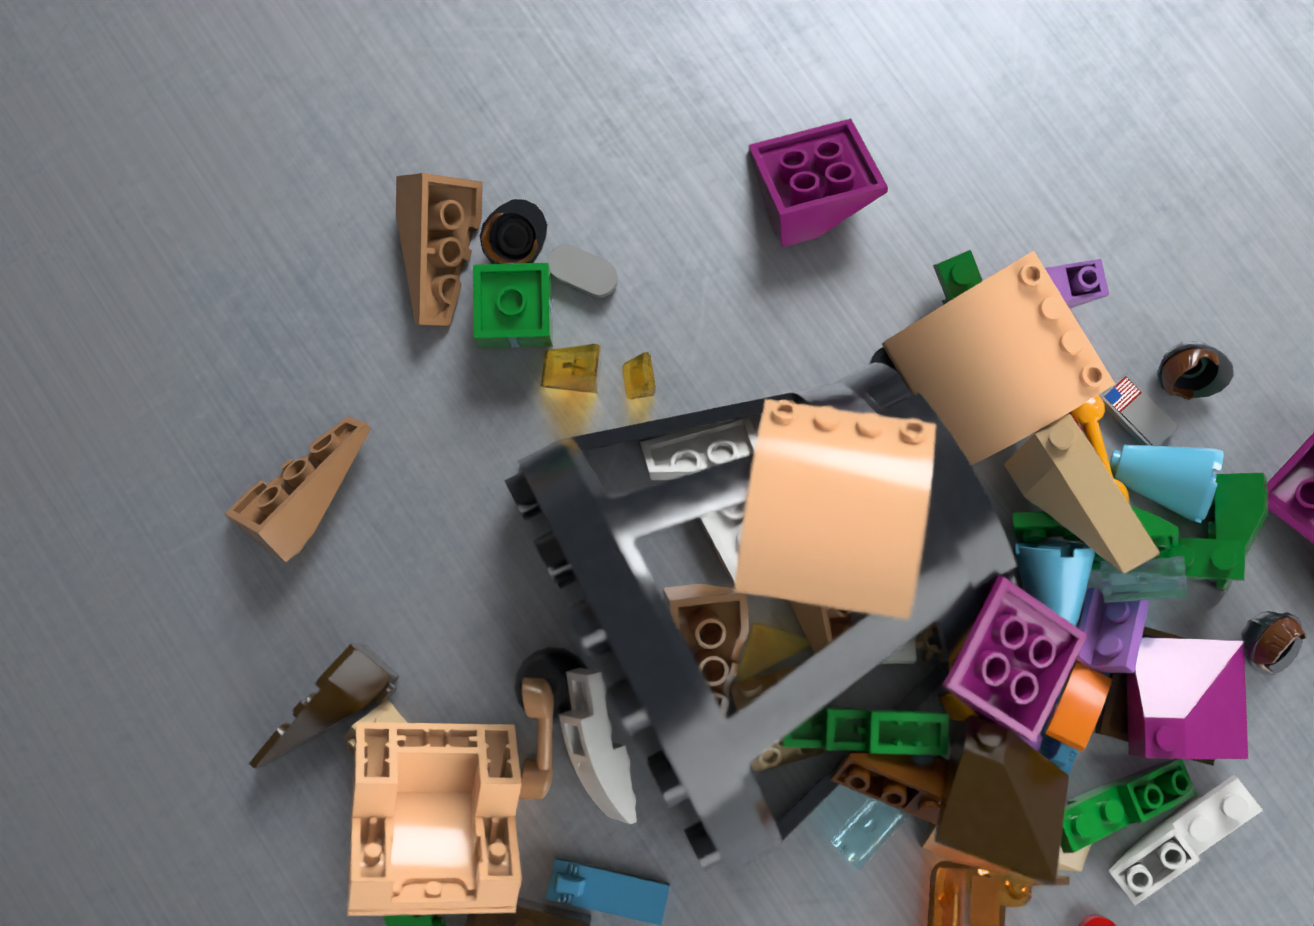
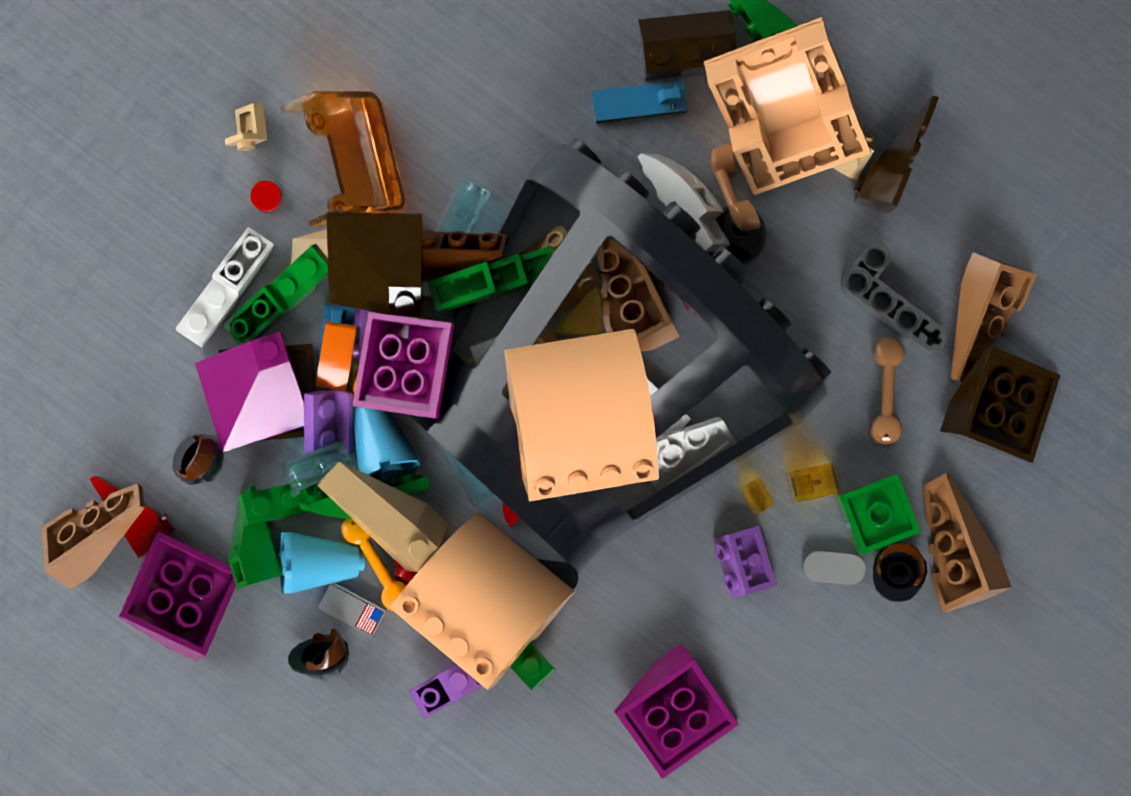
camera: 165 degrees right, 5 degrees up
none -> medium lavender bracket [714,526,777,598]
none -> dark grey beam [841,243,947,354]
none -> medium nougat piece [869,337,905,447]
none -> dark brown slope [940,345,1061,463]

